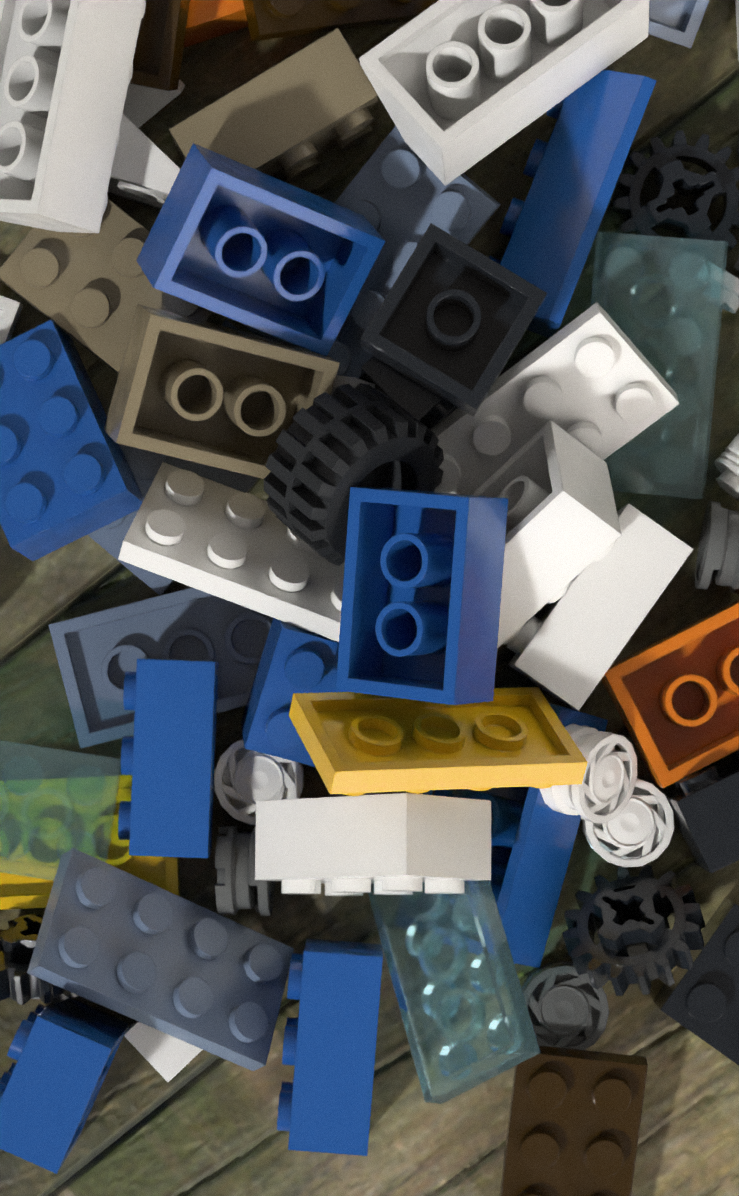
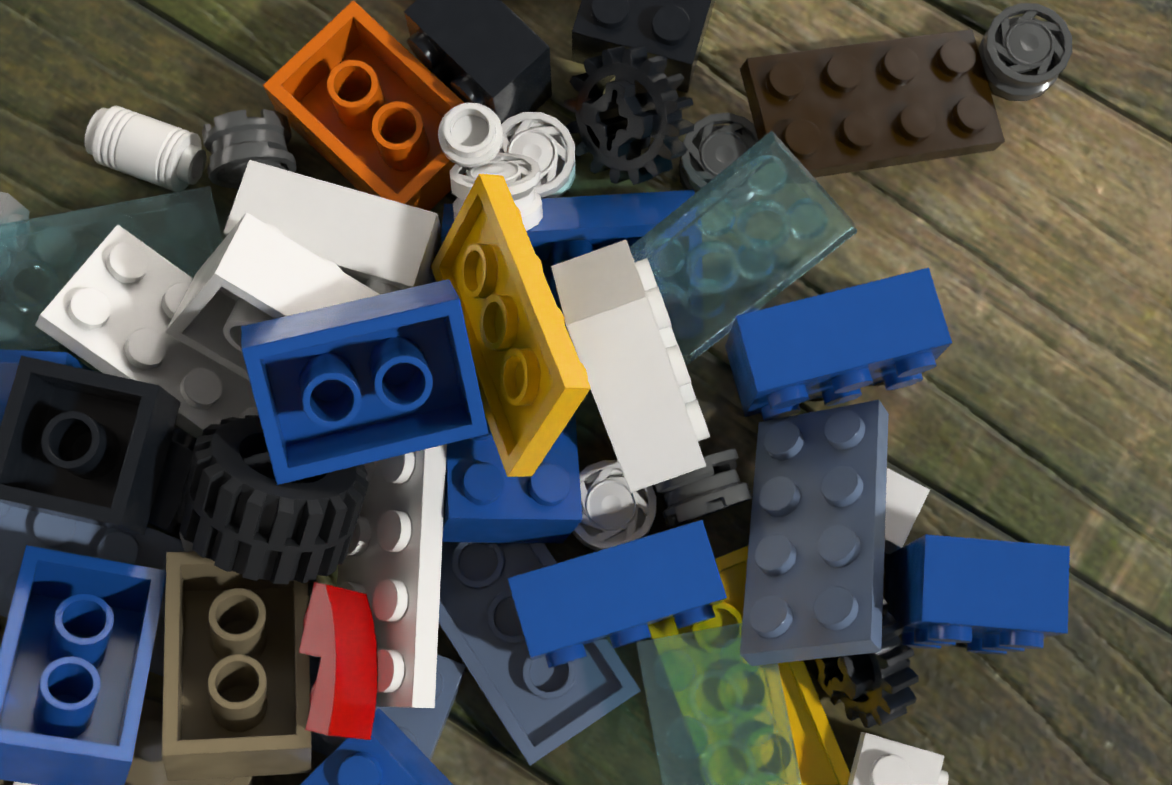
camera: 110 degrees left, 10 degrees down
none -> red slope [299,582,378,740]
none -> white plate [438,103,503,167]

